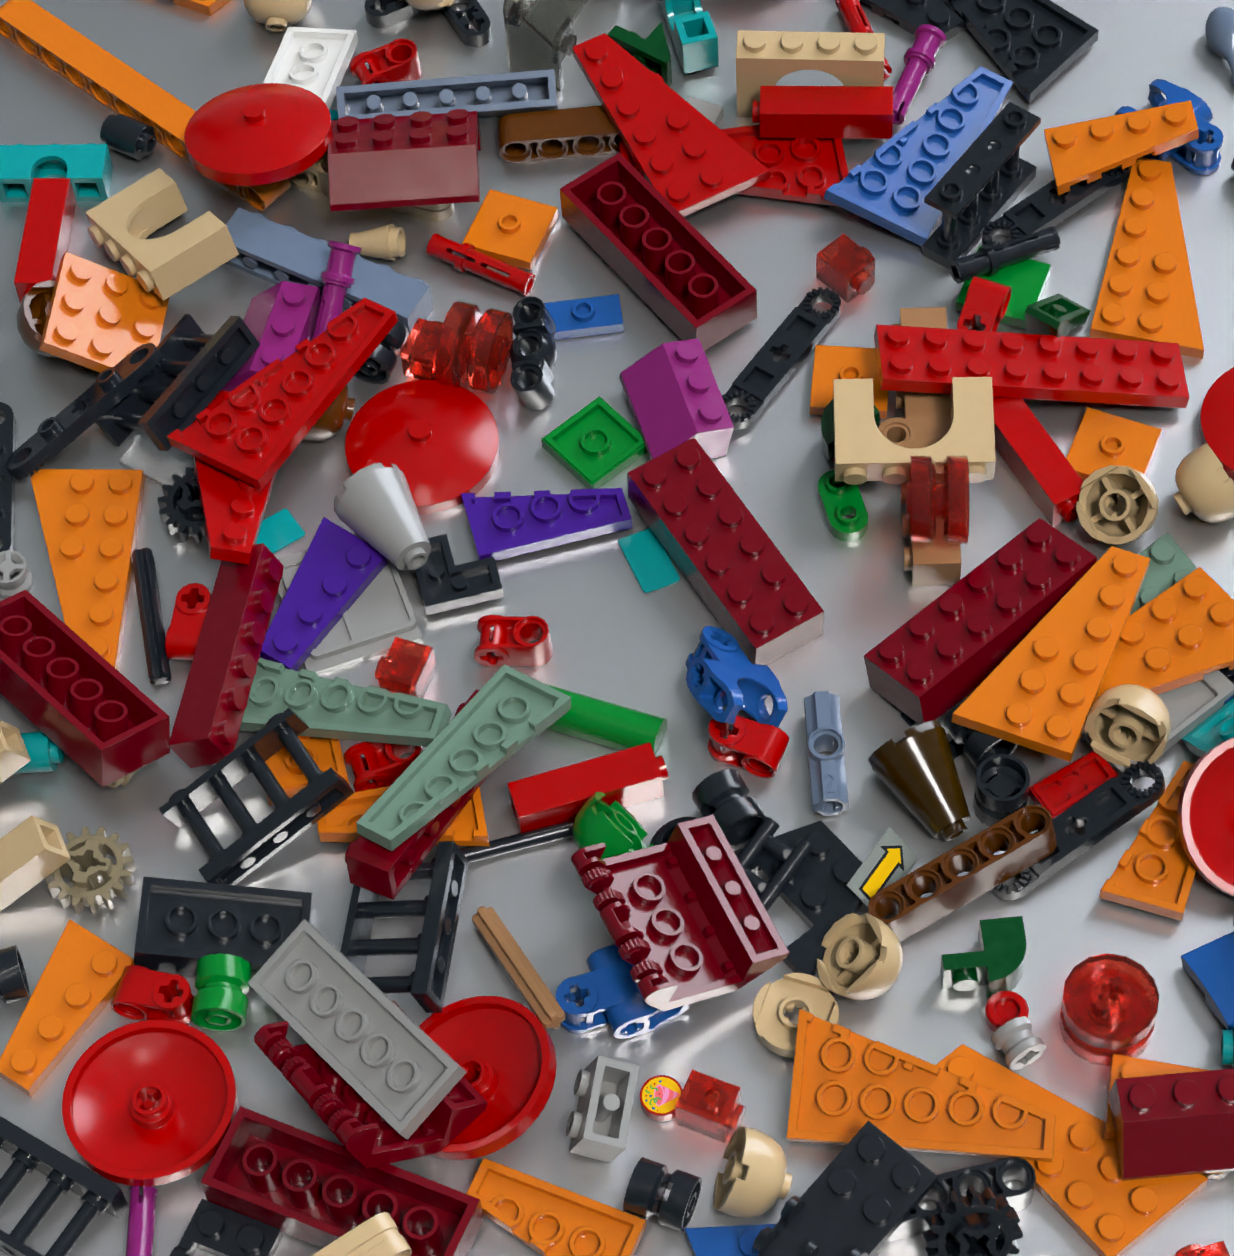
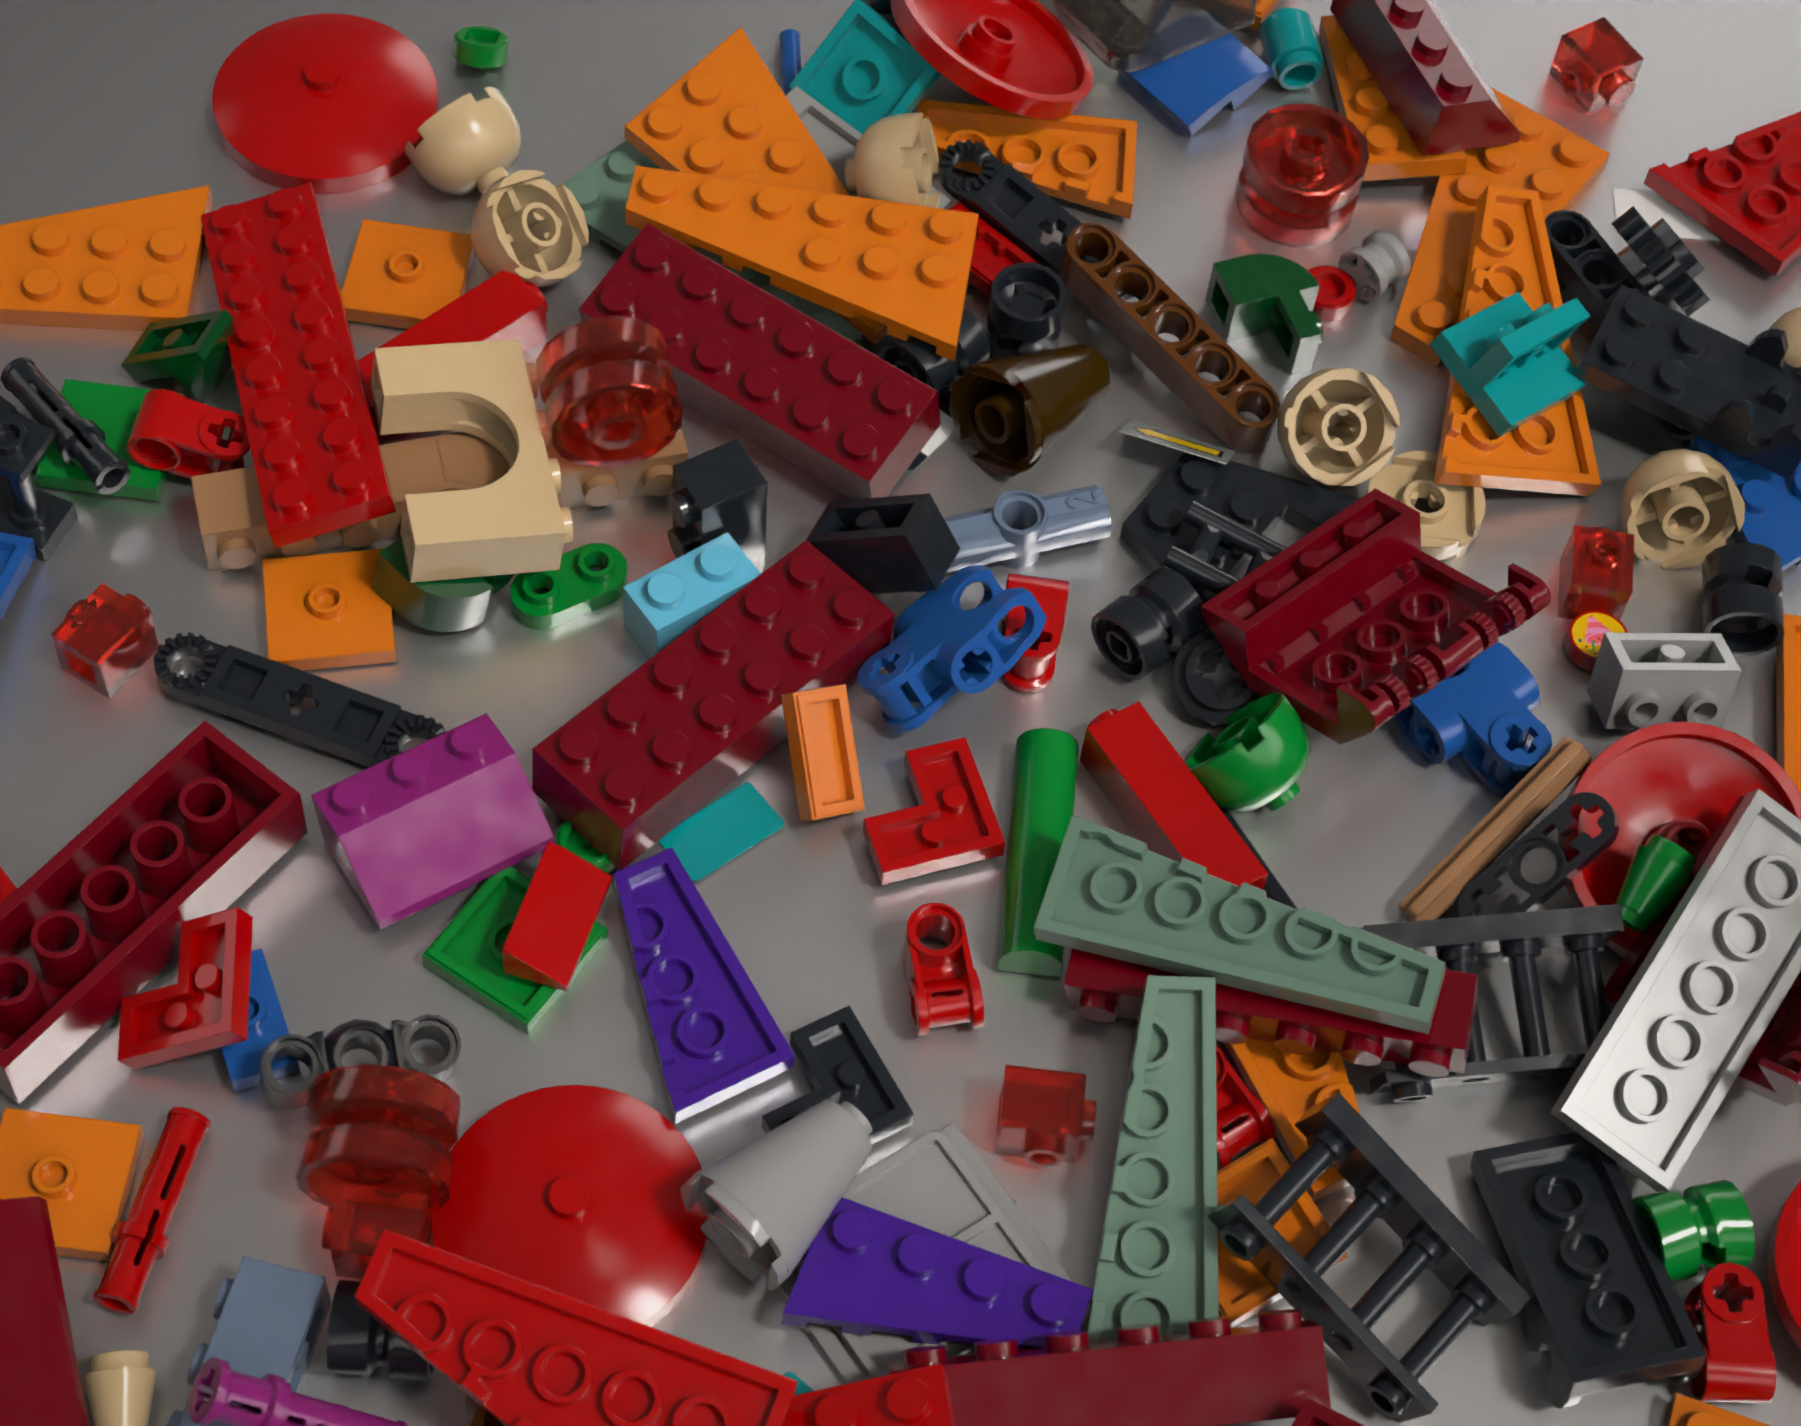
camera: 115 degrees left, 0 degrees up
none -> red plate [117,907,253,1070]
none -> red slope [502,842,612,992]
none -> medium azure brick [623,532,761,660]
none -> black brick [667,439,768,560]
none -> orange tile [781,684,865,821]
none -> black brick [806,493,960,595]
none -> red plate [862,737,1005,885]
none -> teal bracket [1430,292,1590,437]
none -> black beam [1458,792,1619,917]
none -> green cone [1615,834,1697,935]

